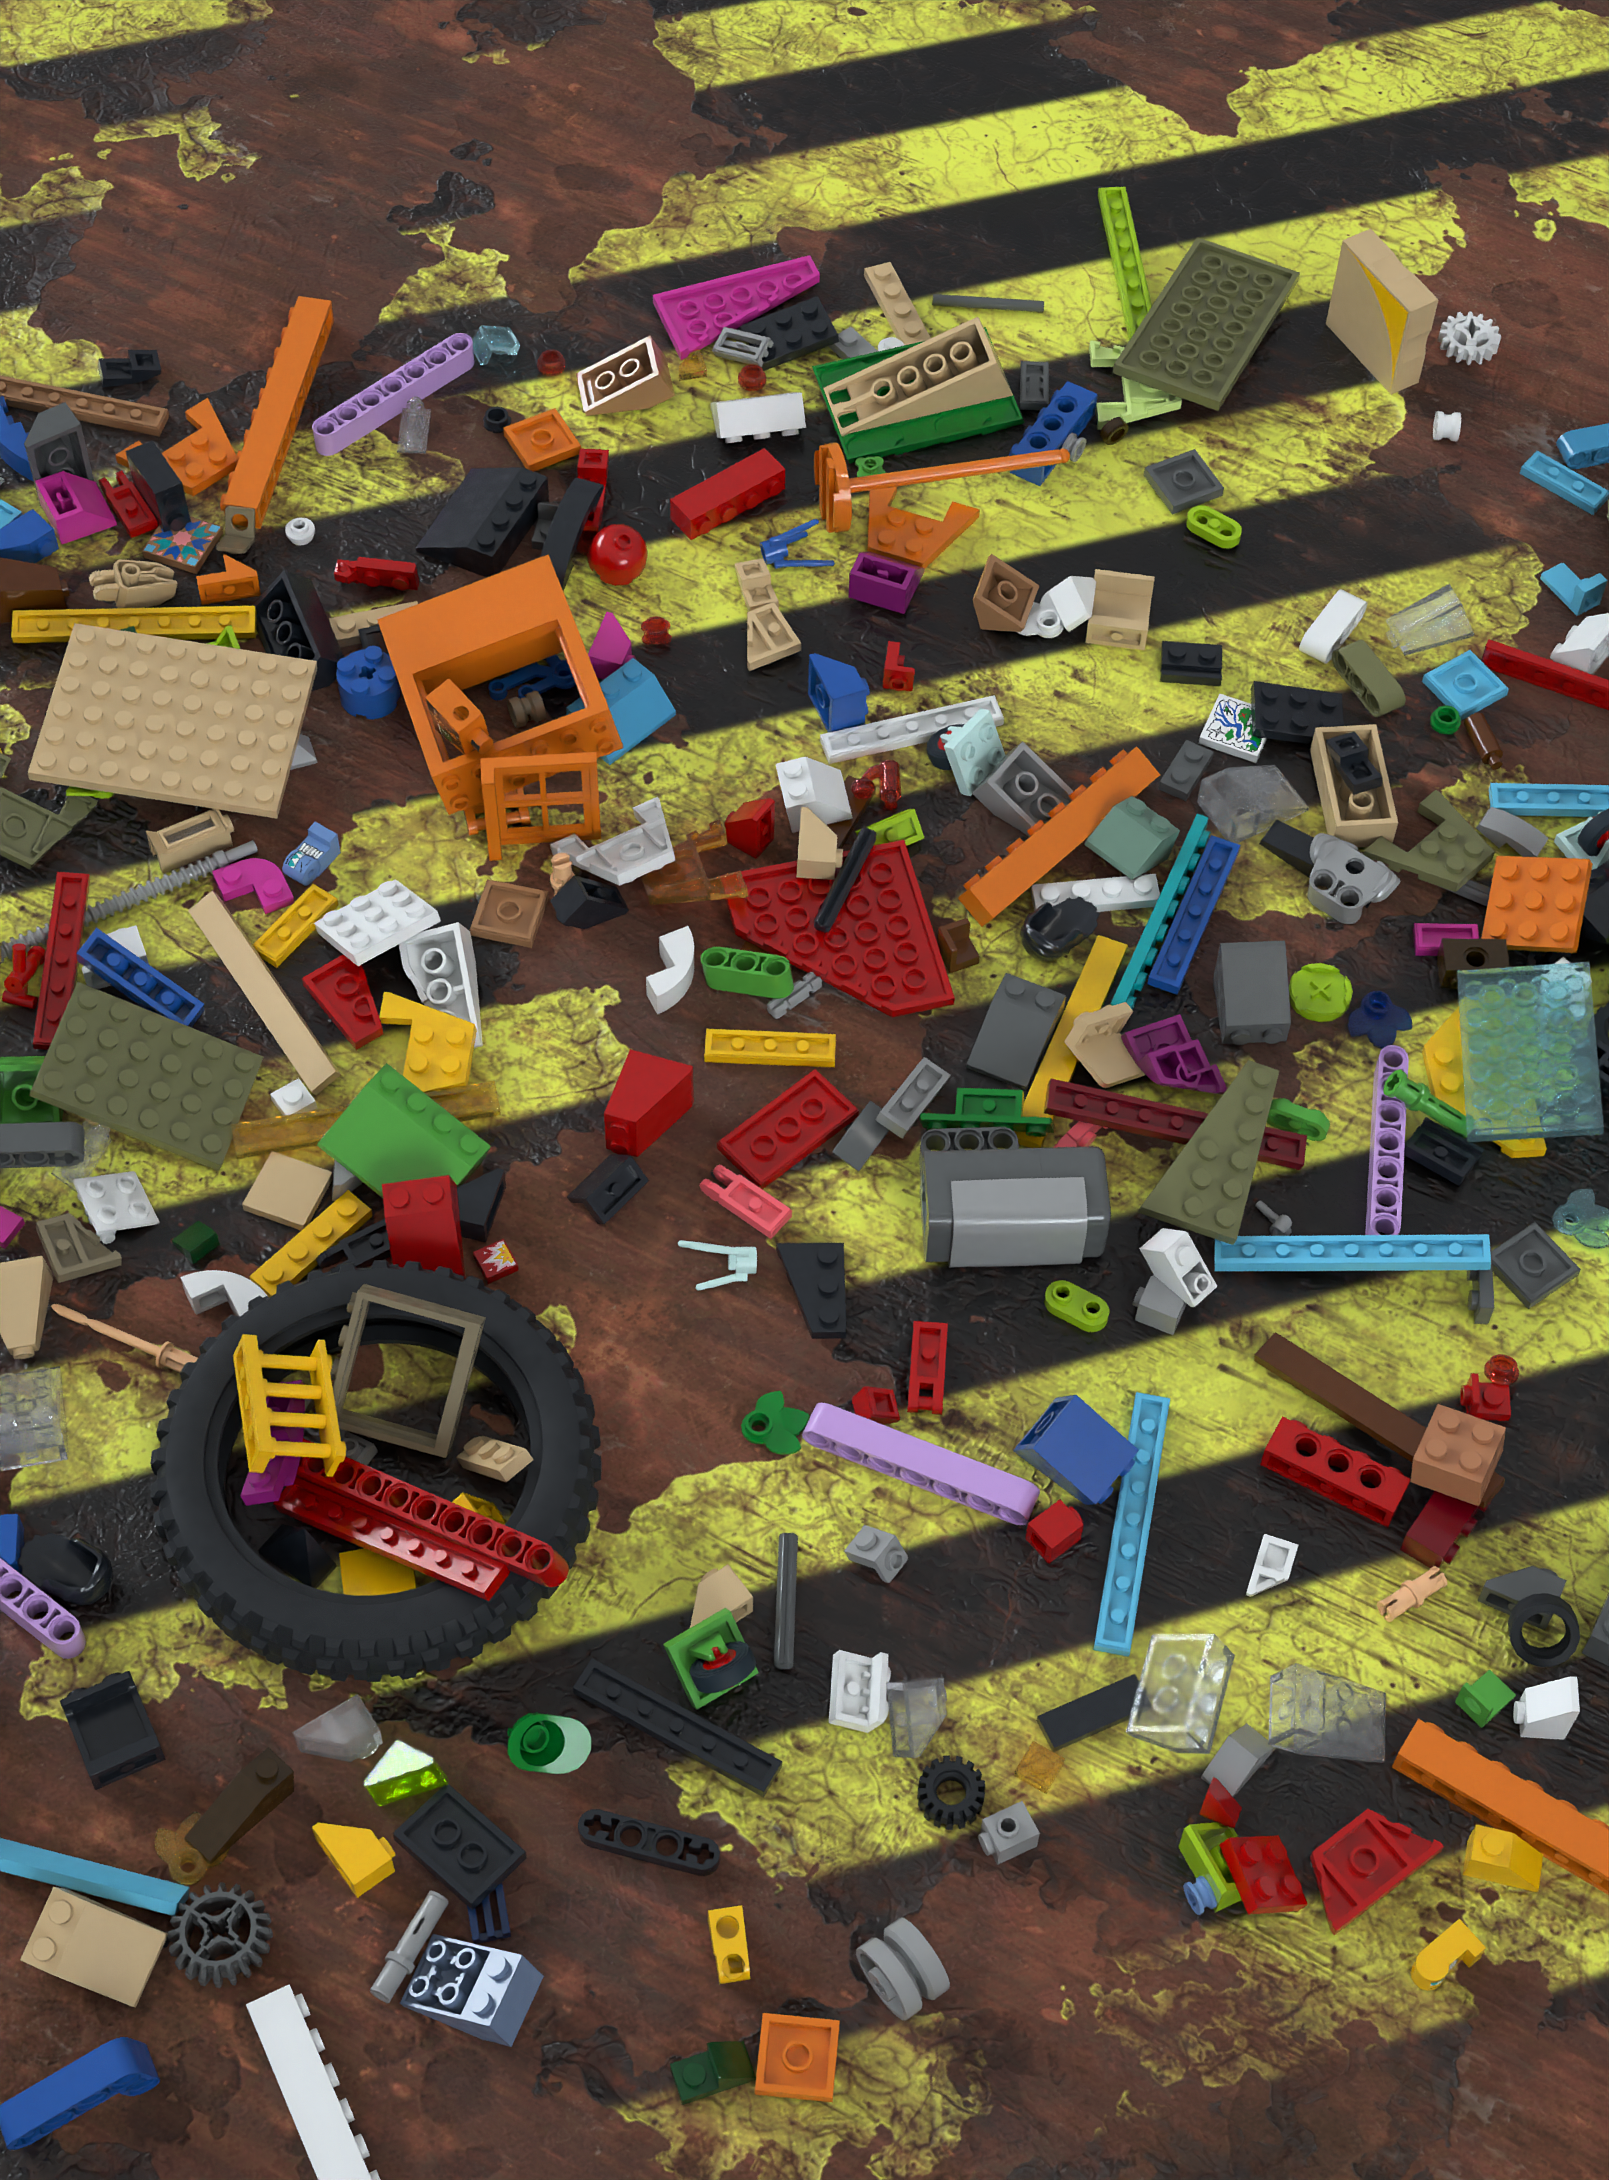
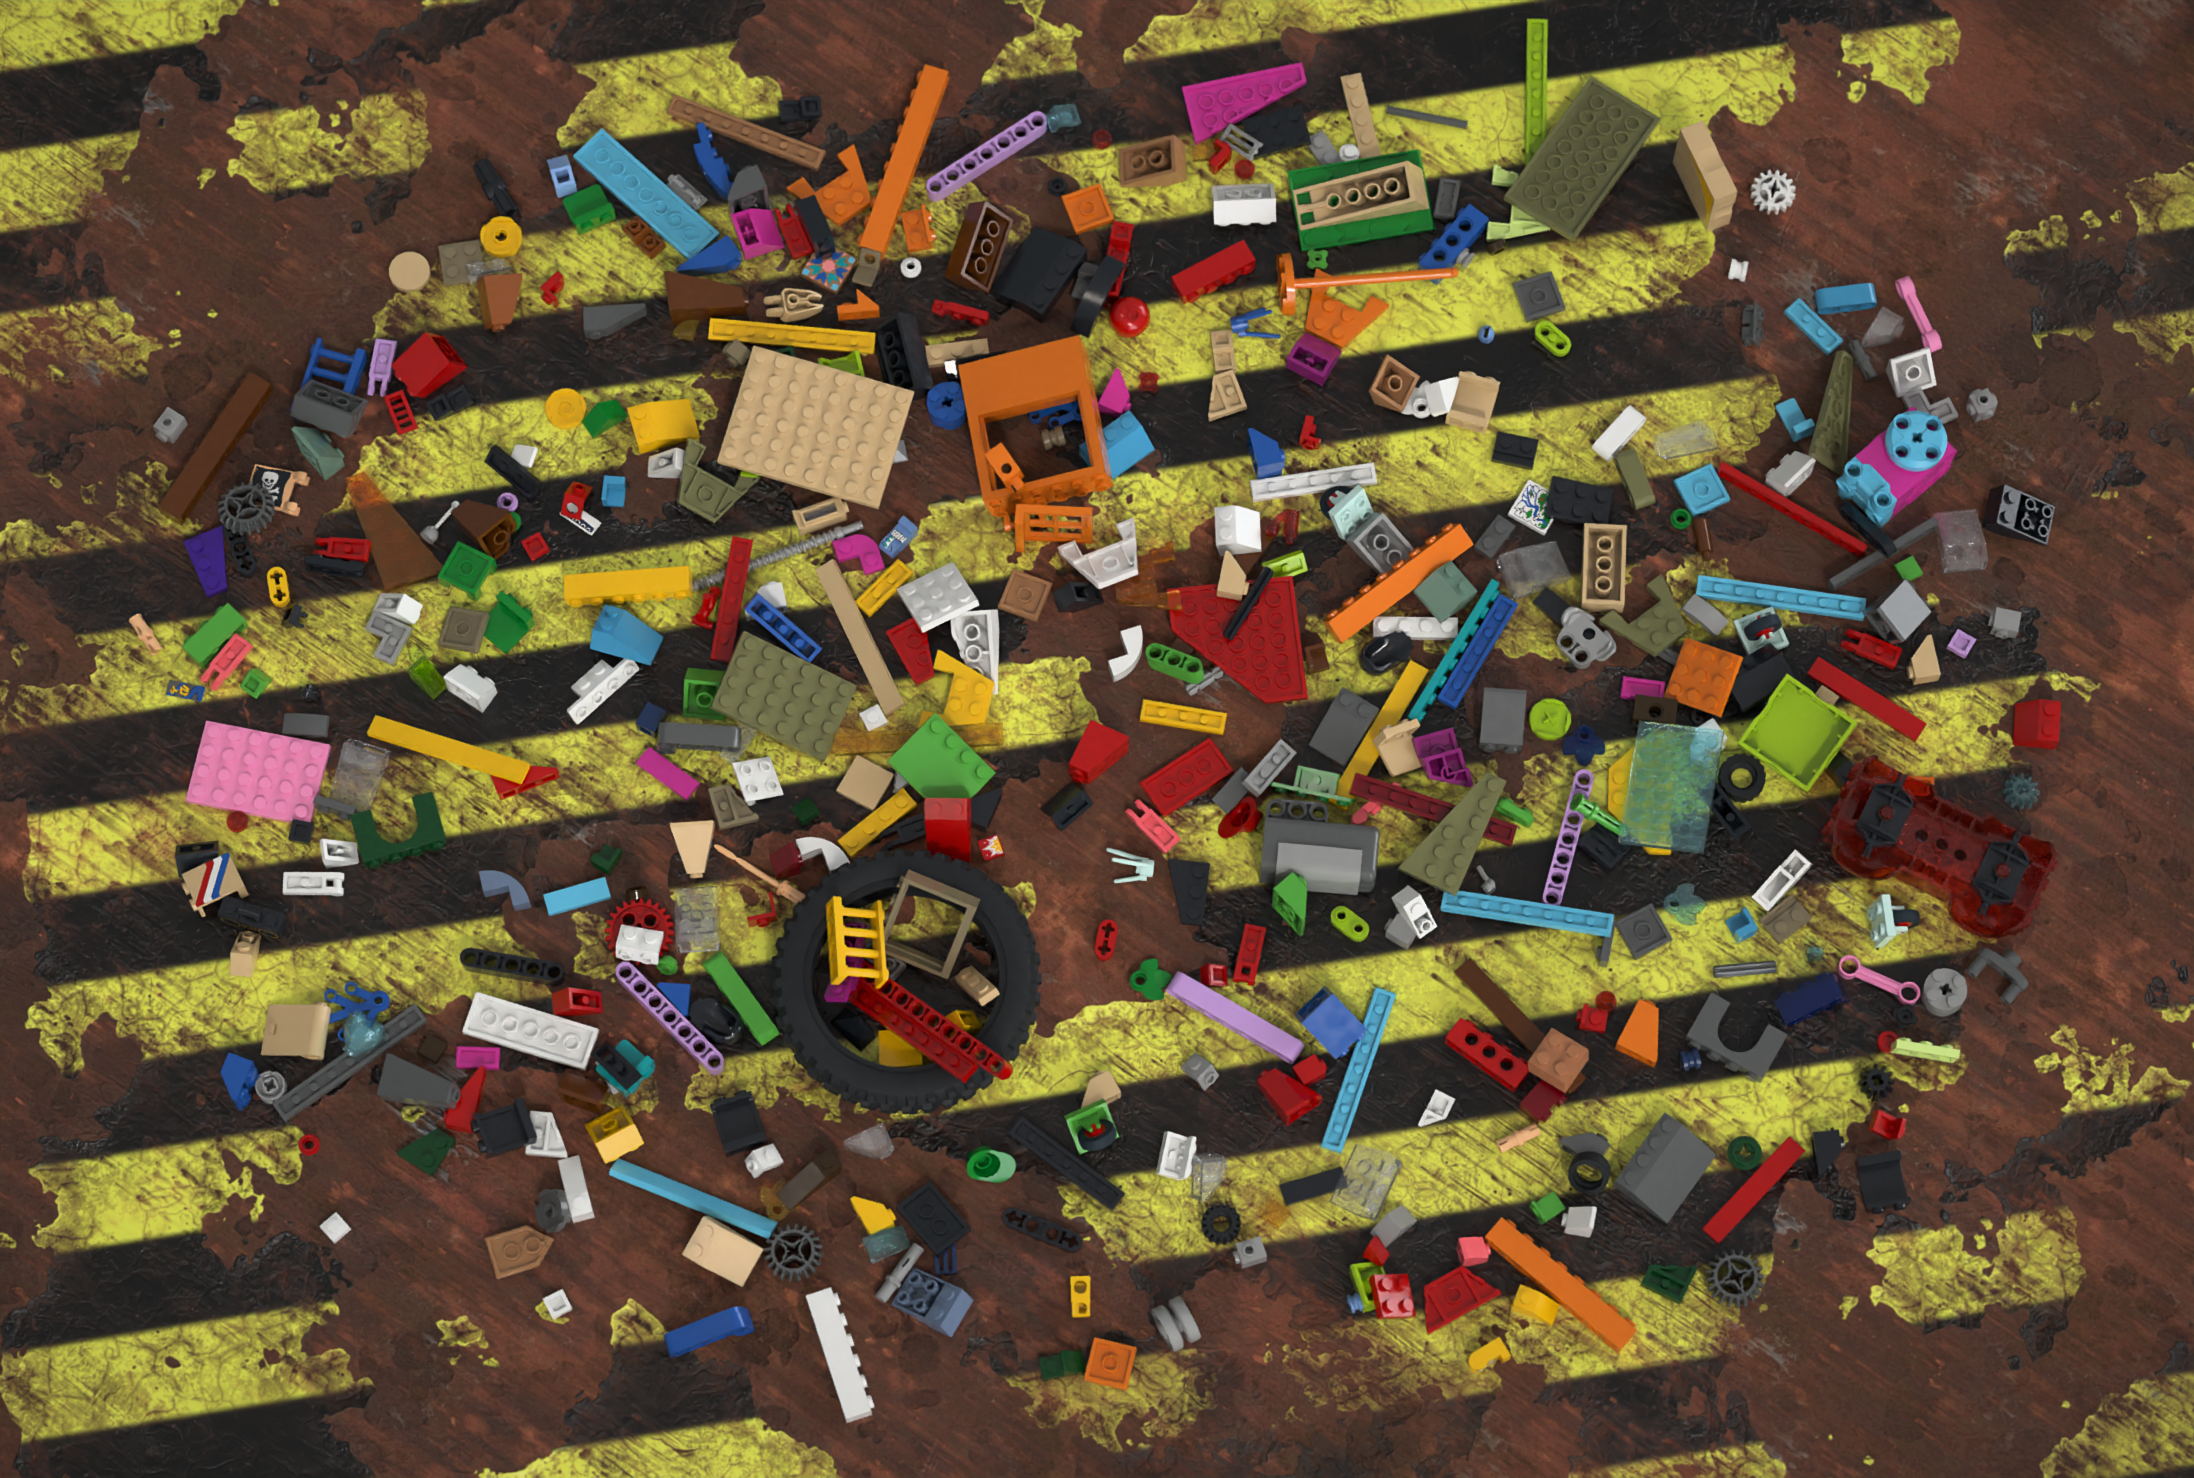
camera: 10 degrees right, 15 degrees up
clear neon green slope [364,1739,448,1807] -> none
clear hinge [397,396,431,454] -> none
light nougat pin [550,853,575,896] -> none
red slope [724,798,775,859] -> none
dark grey axle [774,1533,798,1669] -> none
clear slope [1268,1663,1386,1763] -> none
black slope [1326,731,1382,795] -> none
none -> bright green beam [702,951,780,1046]
none -> dark tan plate [722,339,751,368]
none -> white bracket [745,1143,784,1178]
none -> red bracket [747,891,777,927]
none -> dark red slope [769,842,804,881]
none -> clear light blue slope [862,1226,911,1264]
none -> orange bracket [901,204,936,253]
none -> reddish brown slope [944,201,1014,294]
none -> red beam [1095,920,1118,961]
none -> red bracket [1209,139,1232,175]
none -> red piece [1218,796,1264,839]
none -> red slope [1257,1068,1322,1127]
none -> bright green slope [1272,872,1307,937]
none -> coral slope [1456,1237,1491,1268]
none -> medium blue hinge [1478,325,1495,344]
none -> orange slope [1615,999,1659,1068]
none -> dark grey hinge [1741,301,1764,348]

